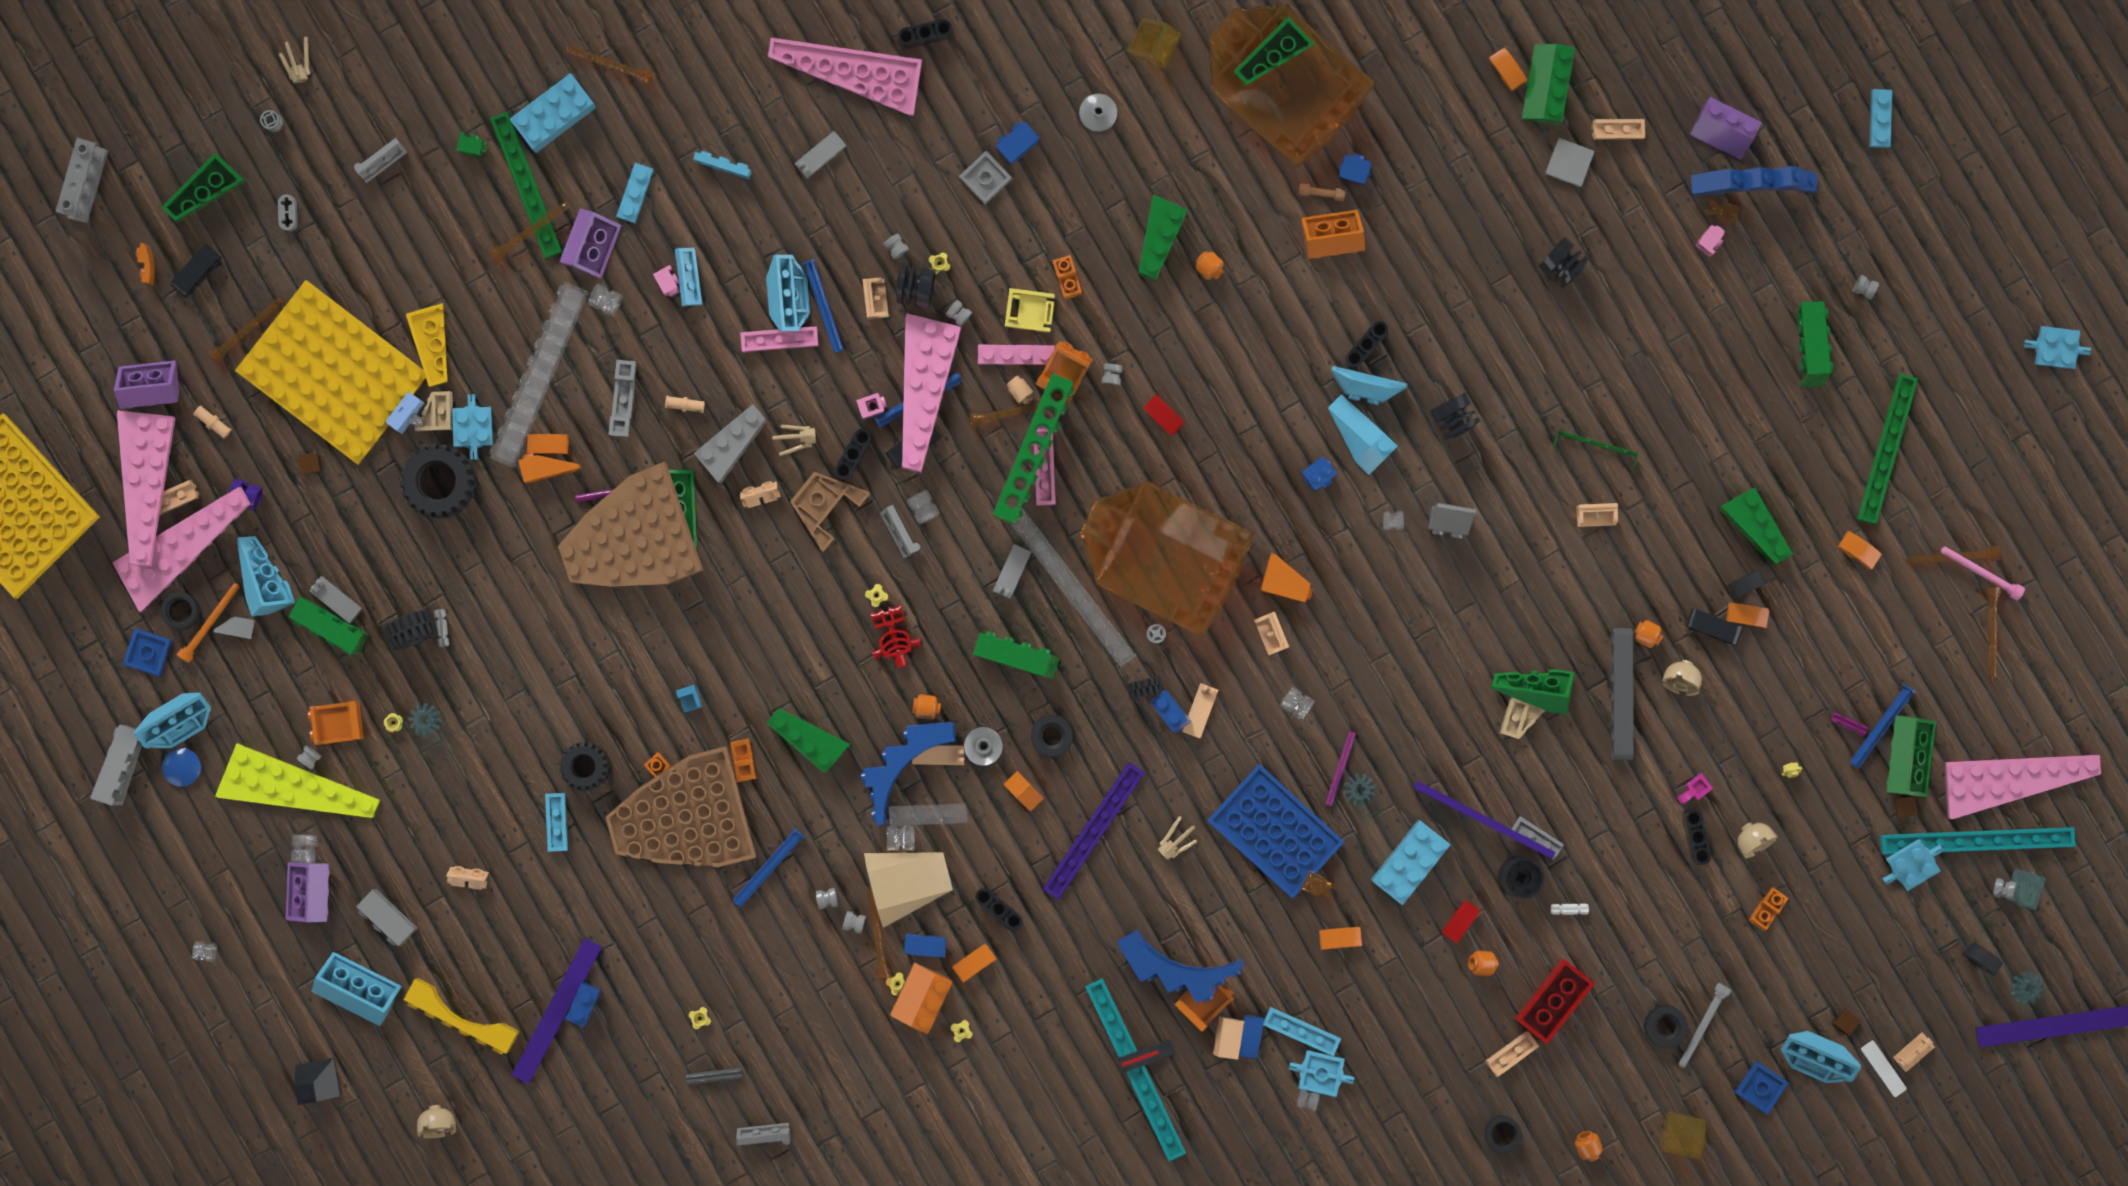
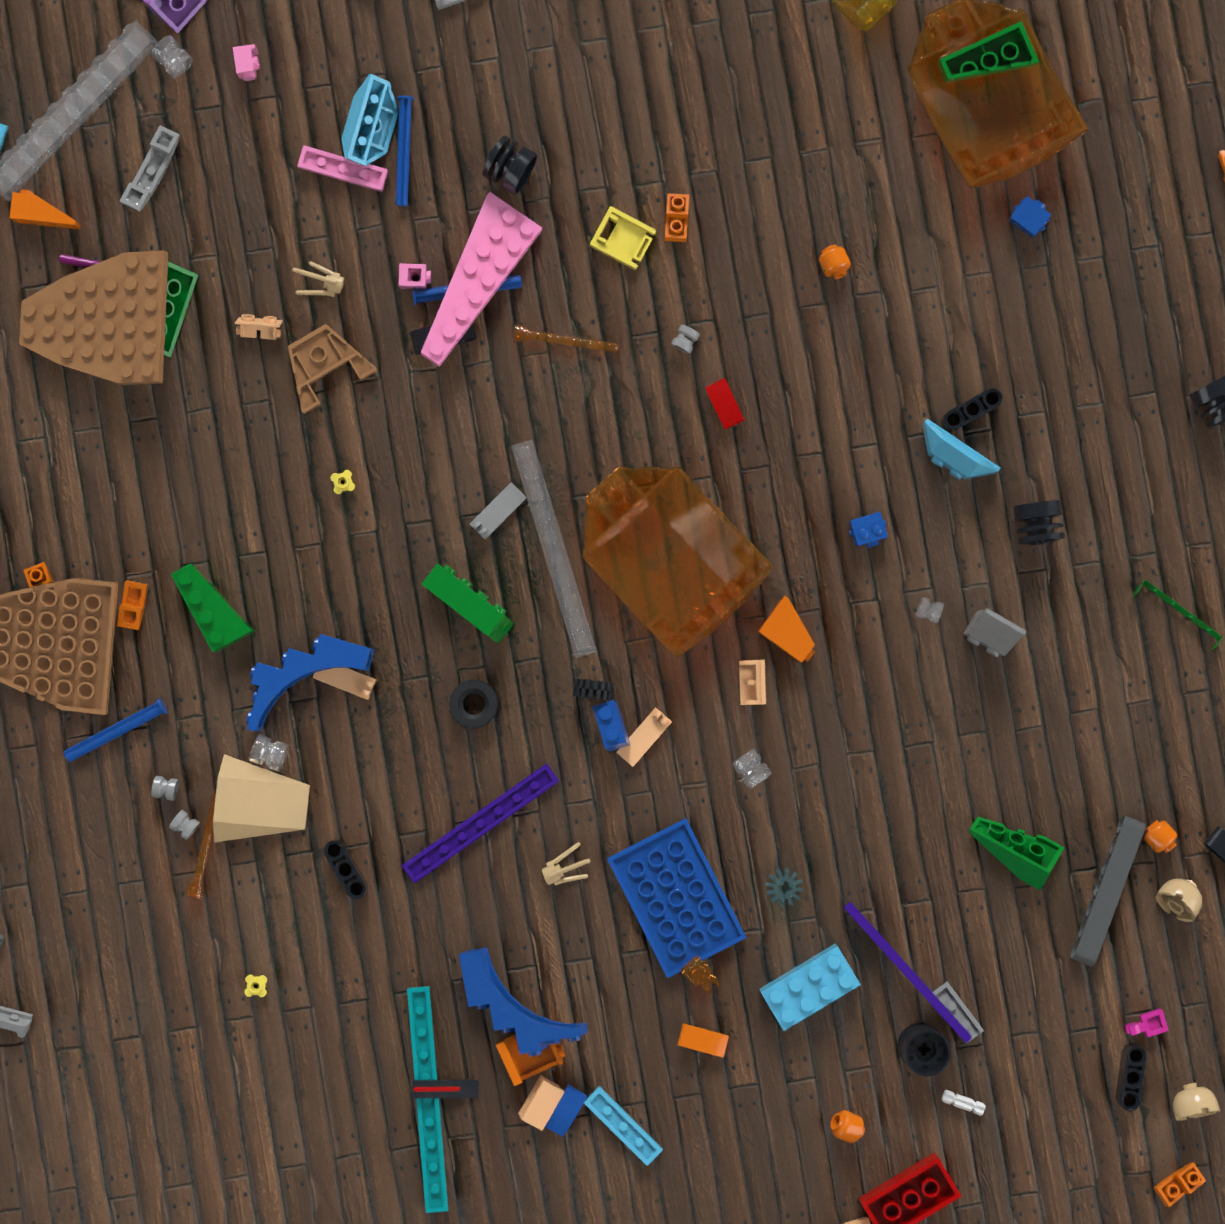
camera: 20 degrees right, 0 degrees up
orange slope [527,434,569,454] -> none
light nougat pin [665,396,705,413] -> none
medium azure plate [675,248,702,306] -> none
dark azure panel [676,685,703,712] -> none
light grey wedge [694,404,767,484] -> none
black beam [835,429,872,481] -> none
light nougat hinge [863,278,889,319] -> none
red piece [870,604,921,668] -> none
light grey hinge [880,505,920,558] -> none
light grey wheel [883,233,909,260] -> none
light yellow plate [886,973,905,995] -> none
clear brick [889,803,968,826] -> none
orange slope [890,962,953,1034] -> none
blue slope [904,933,947,957] -> none
clear wheel [906,490,940,525] -> none
orange head [912,694,941,721] -> none
light yellow plate [929,253,950,274] -> none
light grey wheel [946,300,973,327] -> none
orange slope [952,943,996,983] -> none
light grey tile [959,151,1012,205] -> none
light grey dish [964,727,1003,766] -> none
bright pink plate [978,345,1055,365] -> none
green brick [993,373,1075,525] -> none
blue brick [996,121,1040,166] -> none
orange slope [1004,771,1044,812] -> none
light nougat brick [1007,376,1034,405] -> none
bright pink plate [1034,428,1056,506] -> none
orange panel [1036,341,1093,403] -> none
light grey dish [1079,94,1117,132] -> none
green wedge [1138,194,1188,282] -> none
light grey wheel [1147,624,1166,644] -> none
medium azure plate [1289,1050,1354,1097] -> none
clear wheel [1296,1089,1320,1112] -> none
medium nougat bar [1298,184,1346,202] -> none
orange slope [1301,210,1365,259] -> none
magenta bar [1325,731,1356,806] -> none
medium azure wedge [1328,394,1397,475] -> none
red slope [1441,900,1481,944] -> none
tan wing [1500,697,1545,739] -> none
light nougat hinge [1576,503,1618,527] -> none

